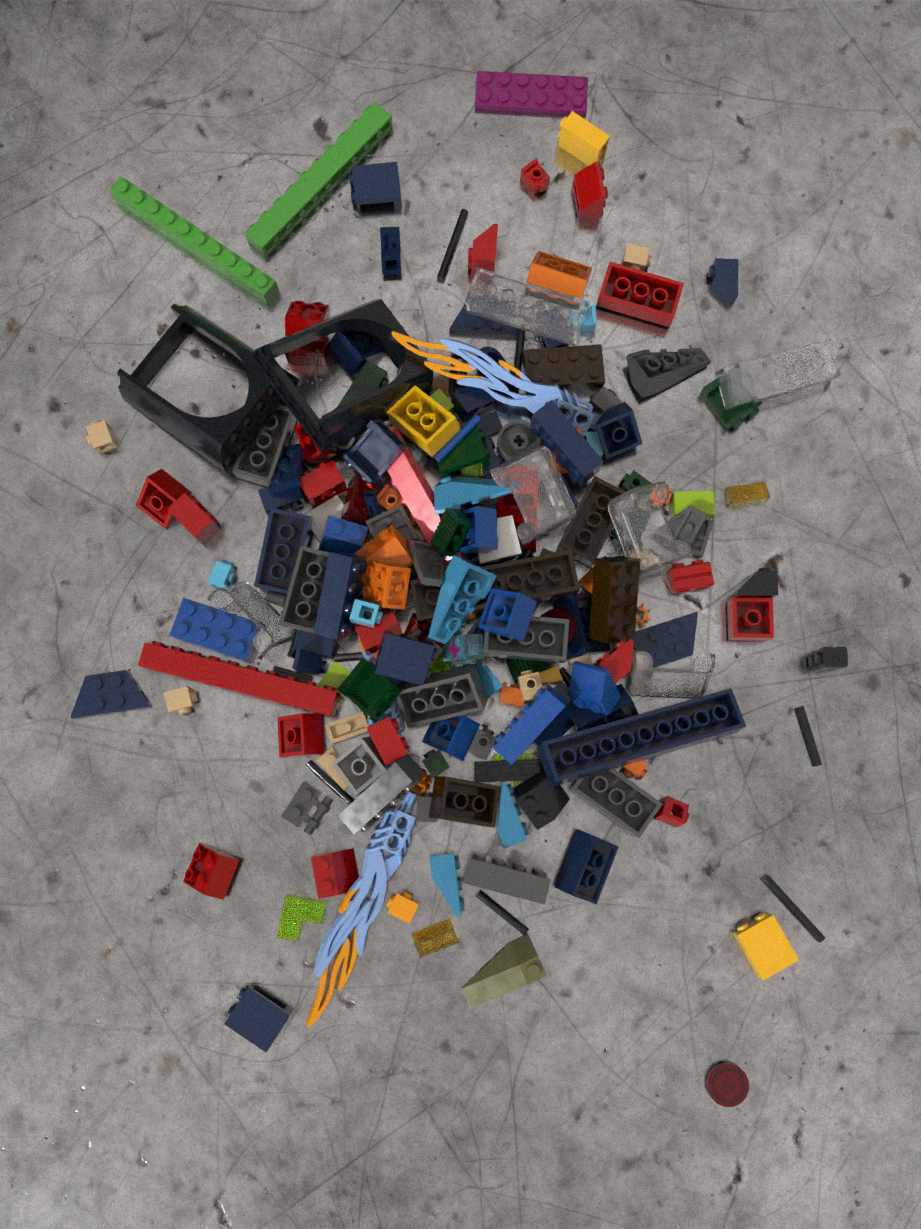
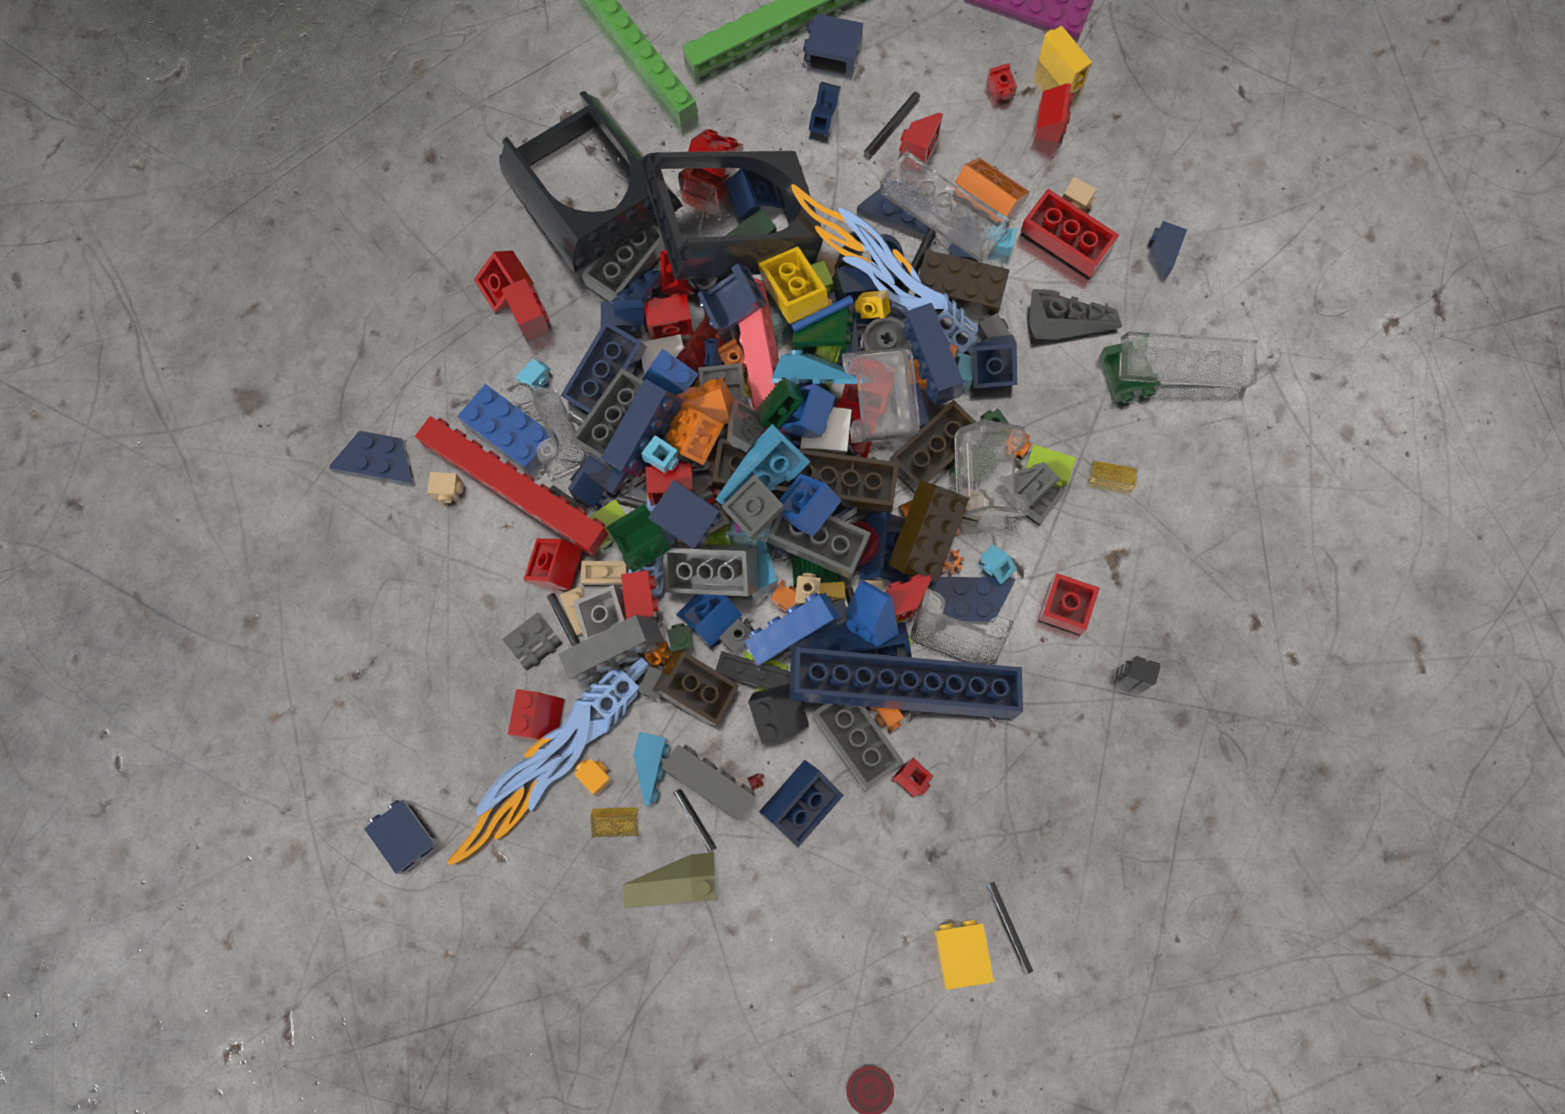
camera: 25 degrees right, 5 degrees down
tan brick [86,420,117,454] -> none
red slope [183,843,240,900] -> none
clear neon green plate [277,895,326,942] -> none
dark azure slope [496,781,529,849] -> none
red brick [667,559,714,594] -> none
black slope [728,568,778,600] -> none
black bar [796,706,822,767] -> none
none -> dark grey plate [722,475,786,540]
none -> clear red hand [747,773,765,790]
none -> yellow brick [855,290,891,319]
none -> medium azure brick [980,545,1017,584]

